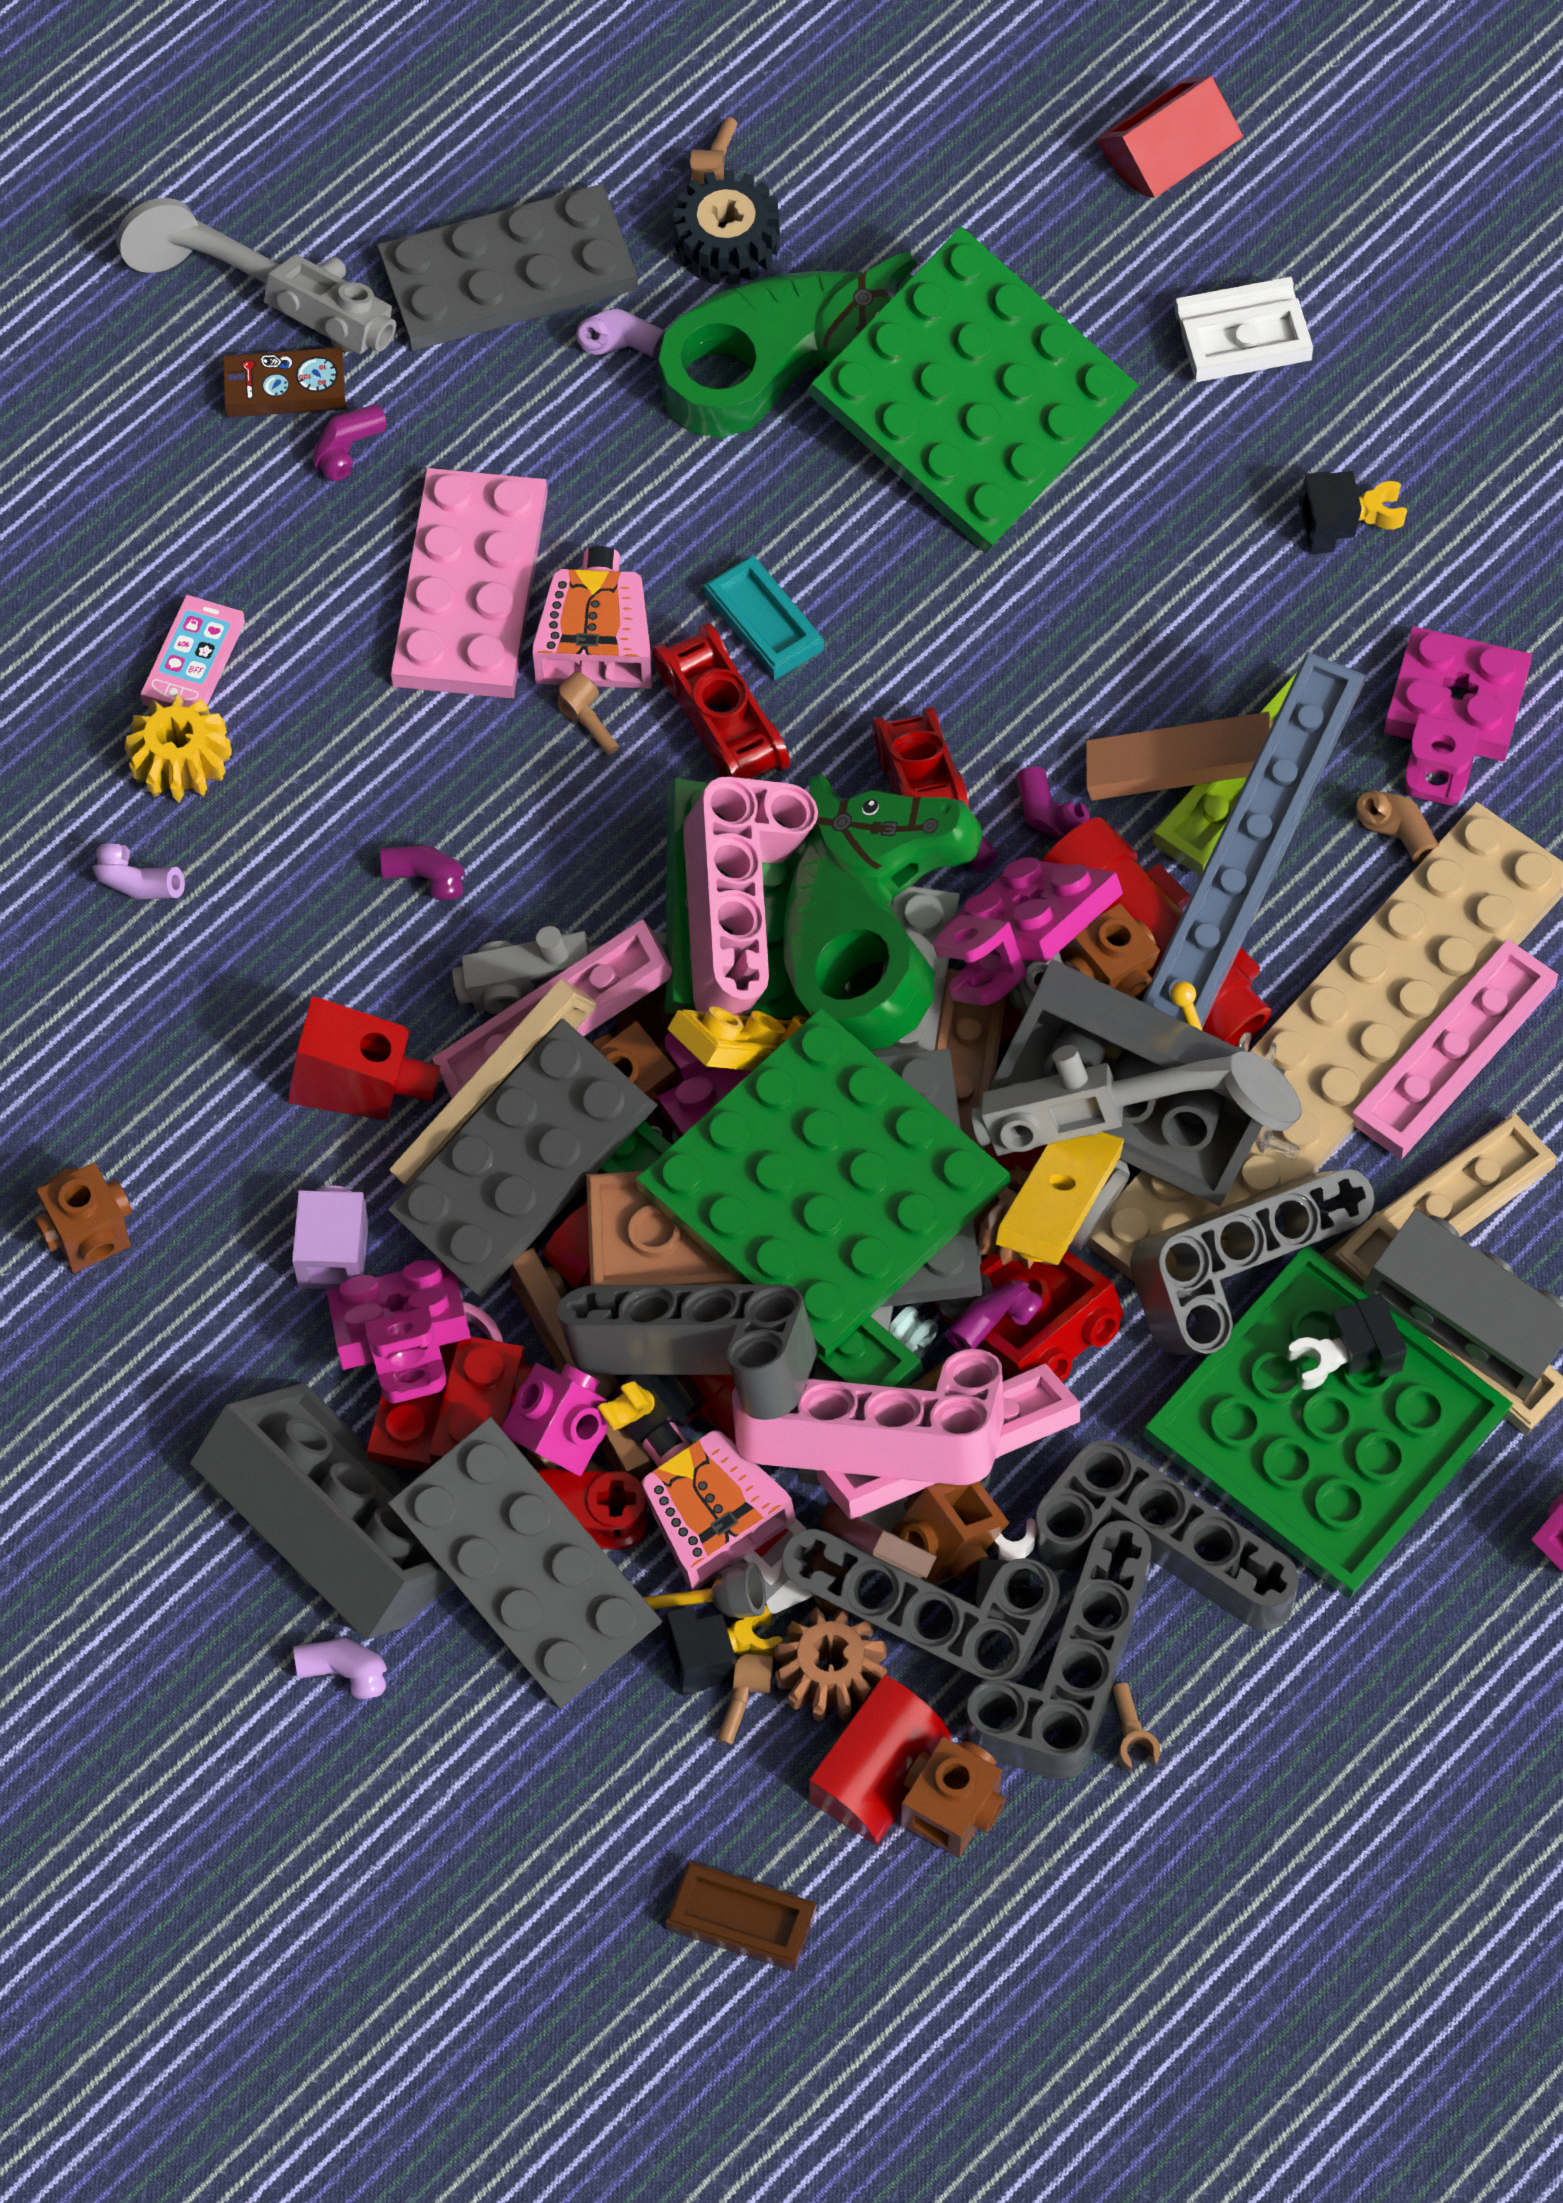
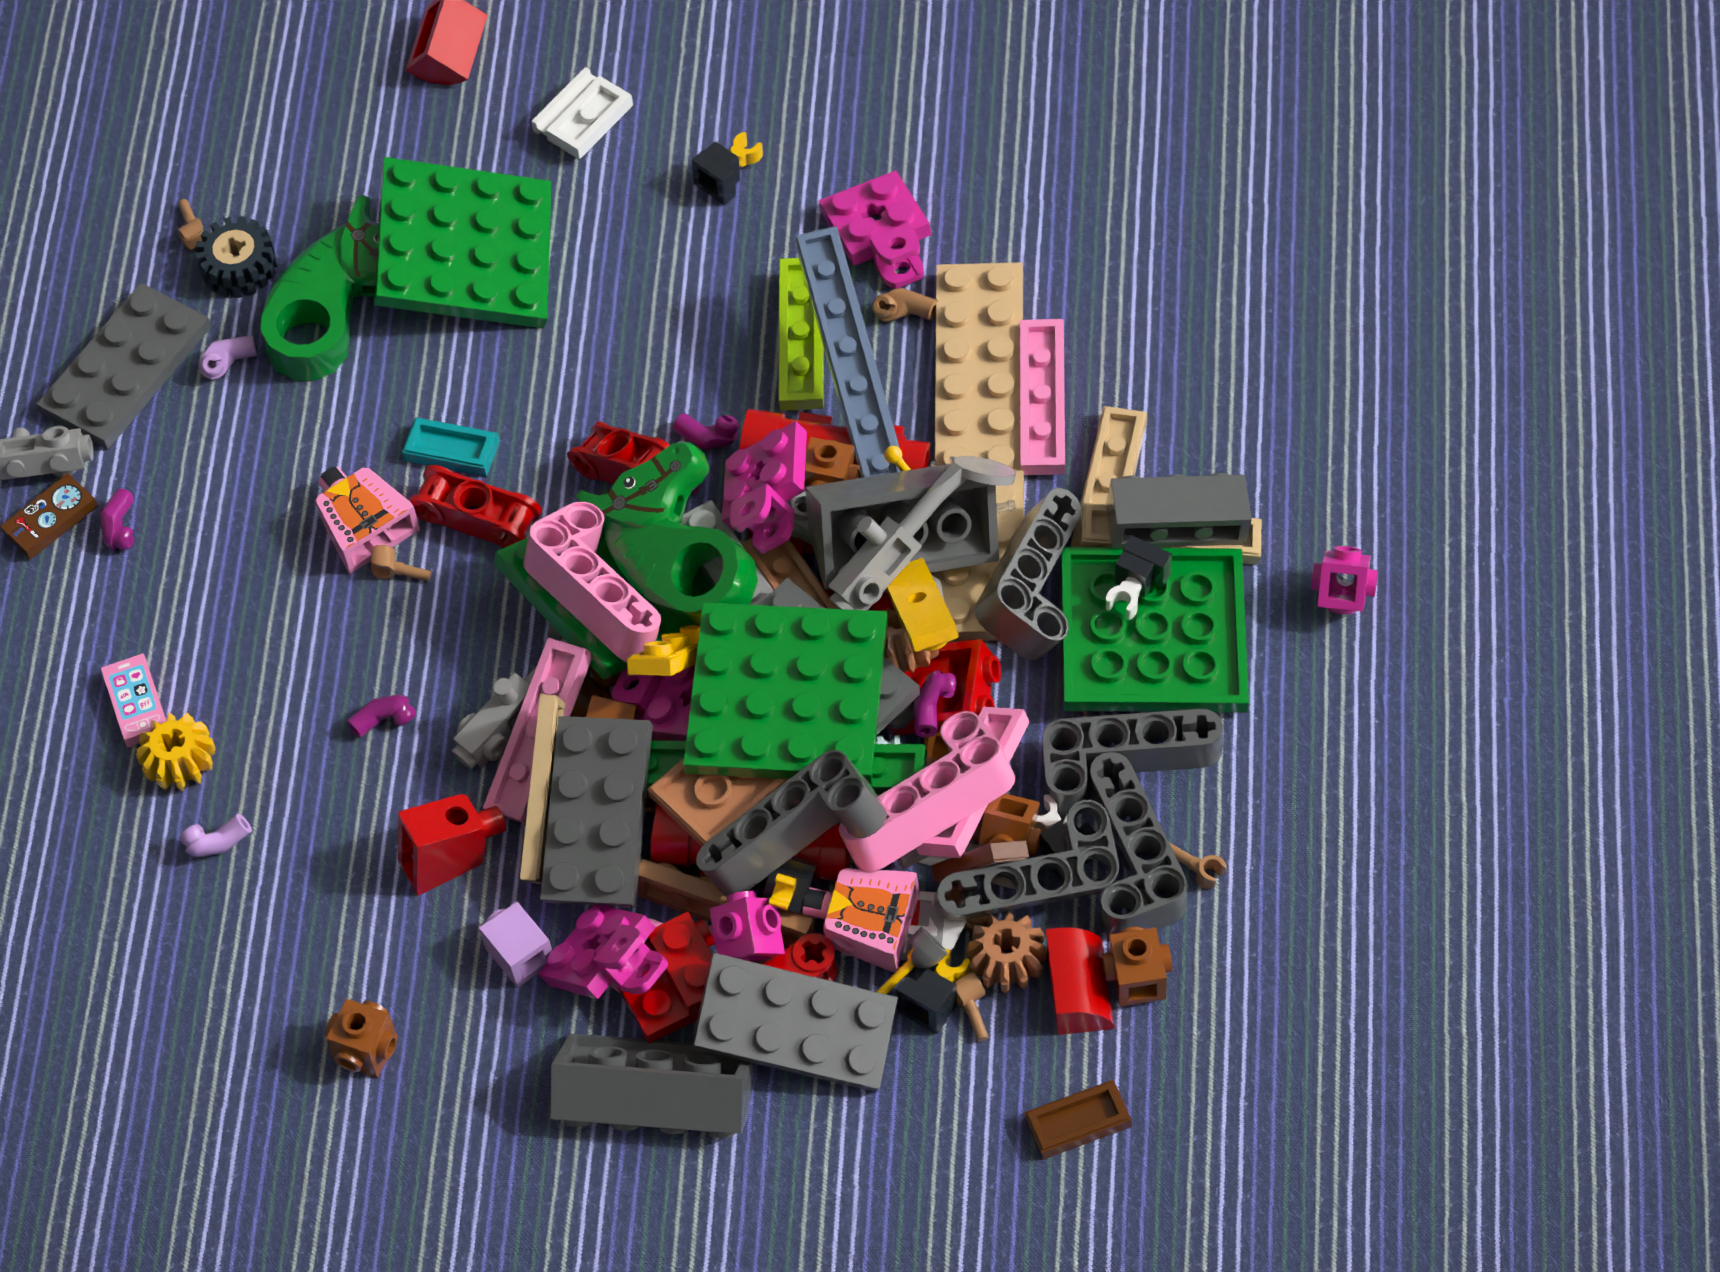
camera: 35 degrees left, 5 degrees down
lavender arm [293,1638,387,1699] -> none
bright pink plate [391,468,548,699] -> none
nougat tile [1086,712,1272,801] -> none

